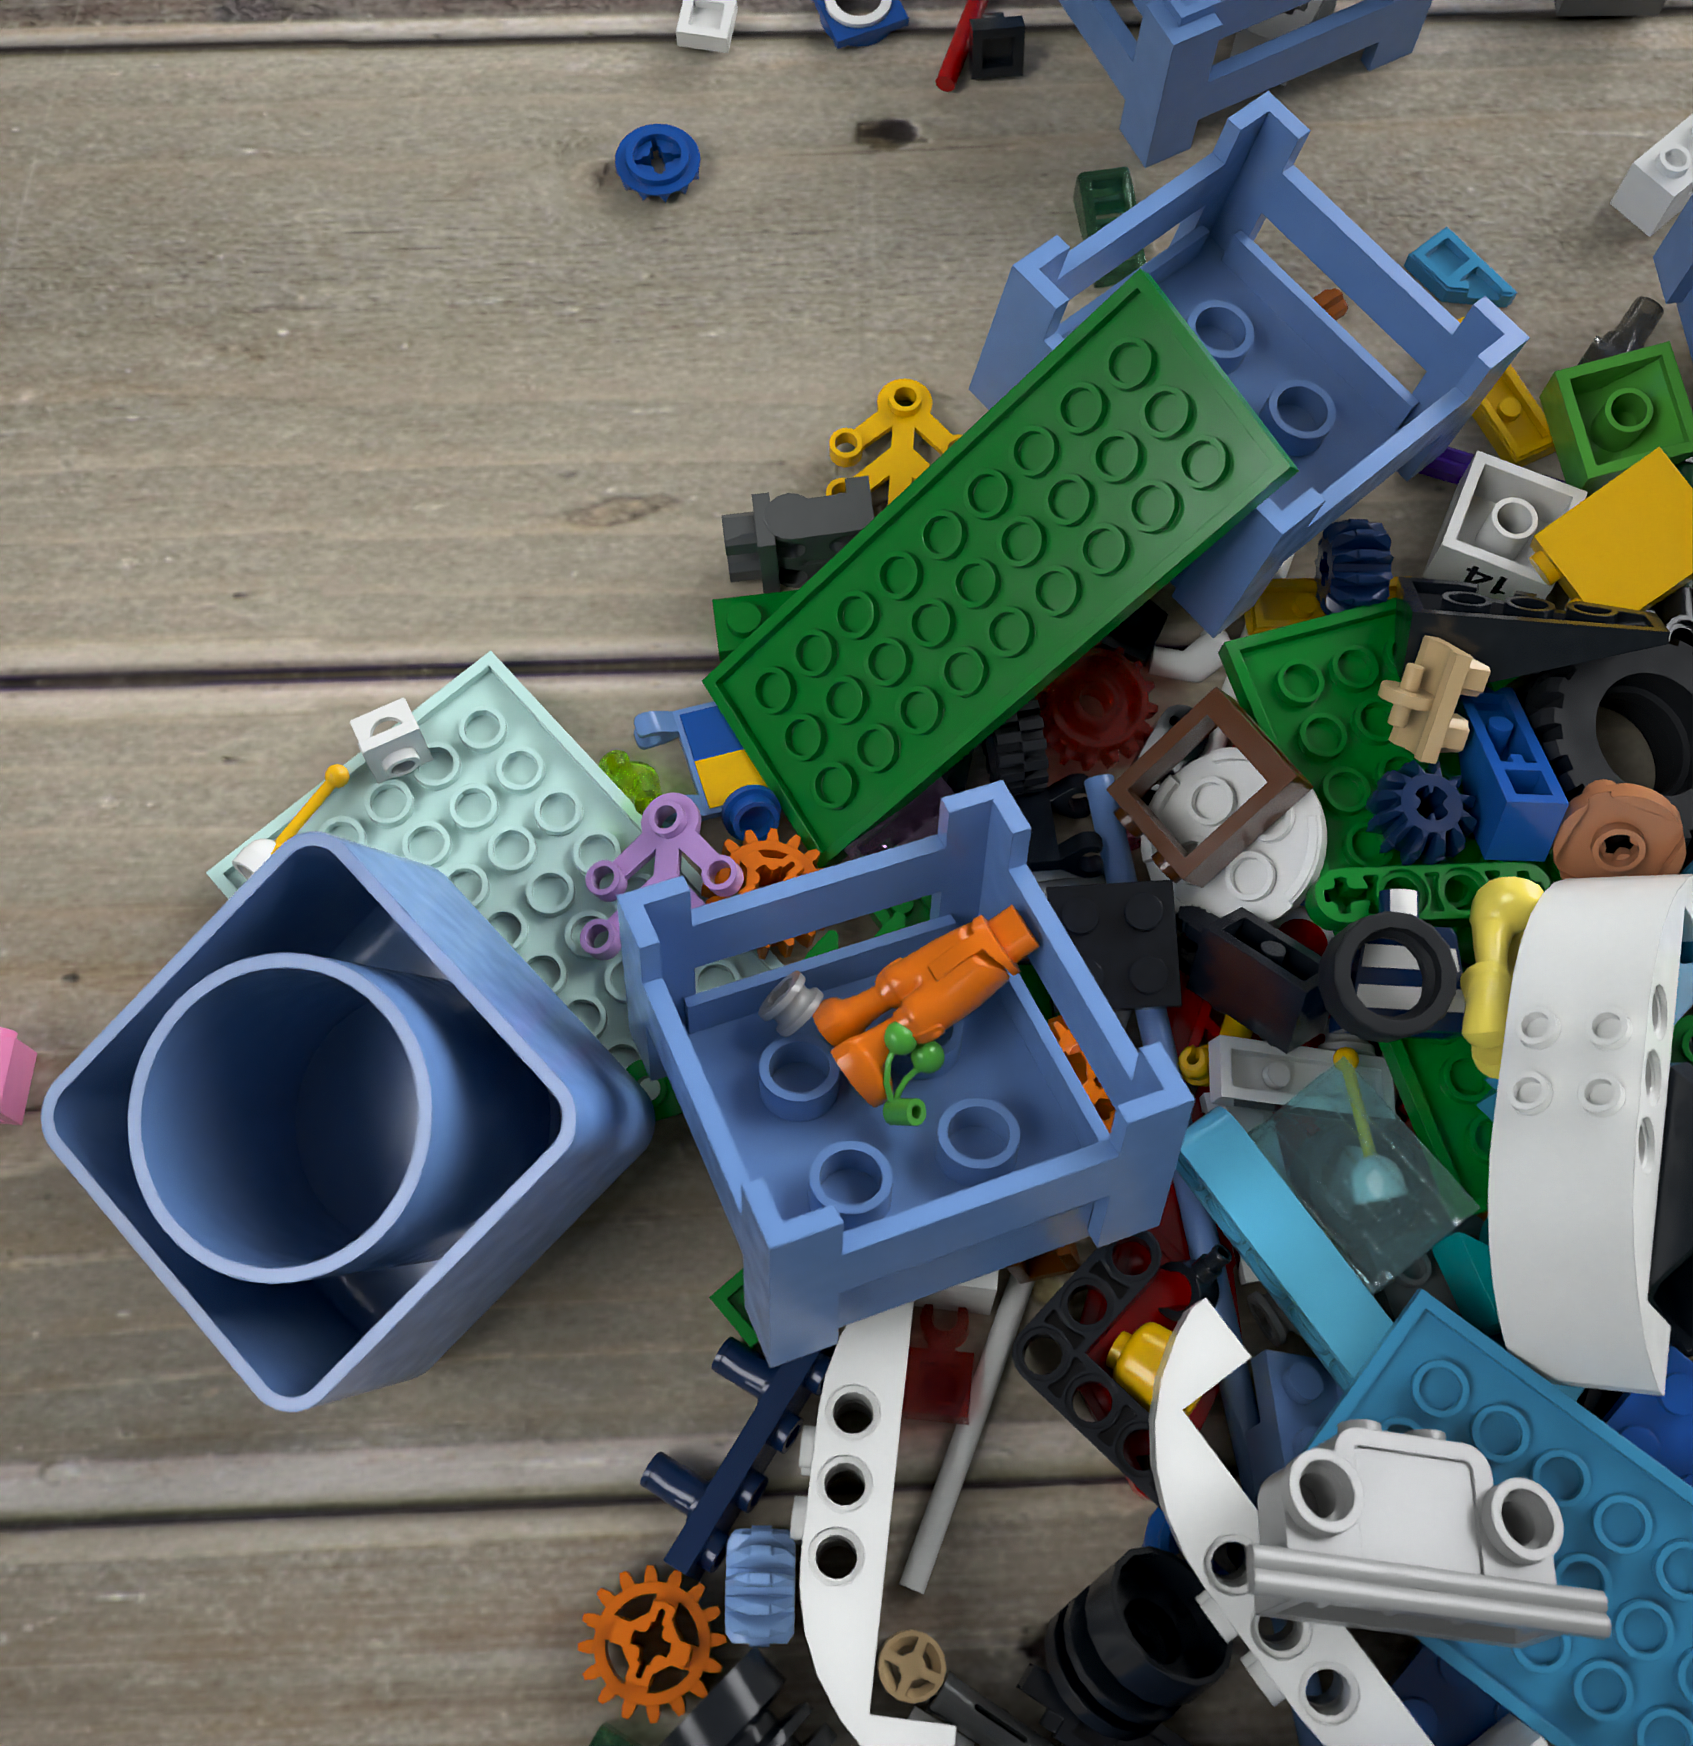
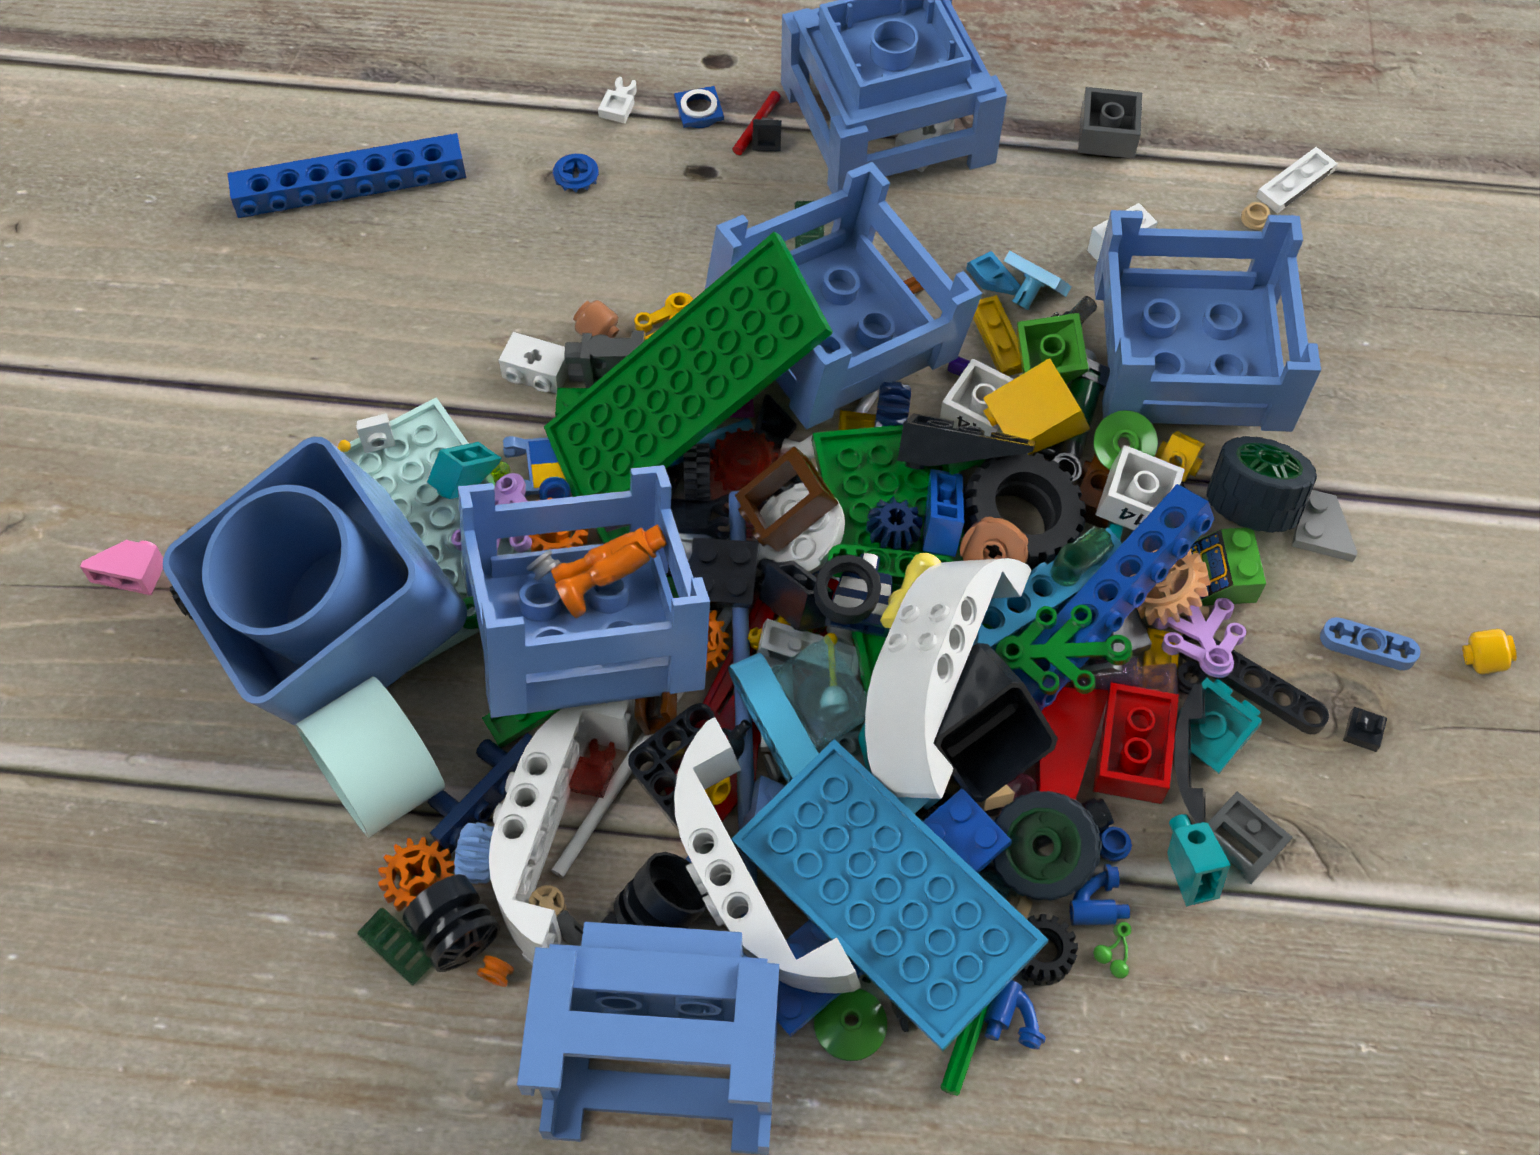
camera: 10 degrees right, 10 degrees down
bright green piece [883,1021,945,1126] -> none
light grey brick [1246,1419,1611,1649] -> none
tan hips [1377,635,1491,764] -> none
none -> blue brick [227,133,467,218]
none -> light aqua wheel [295,676,445,838]
none -> teal slope [427,442,502,499]
none -> white brick [499,332,569,394]
none -> nougat head [573,300,619,338]
none -> medium azure tile [1004,250,1072,310]

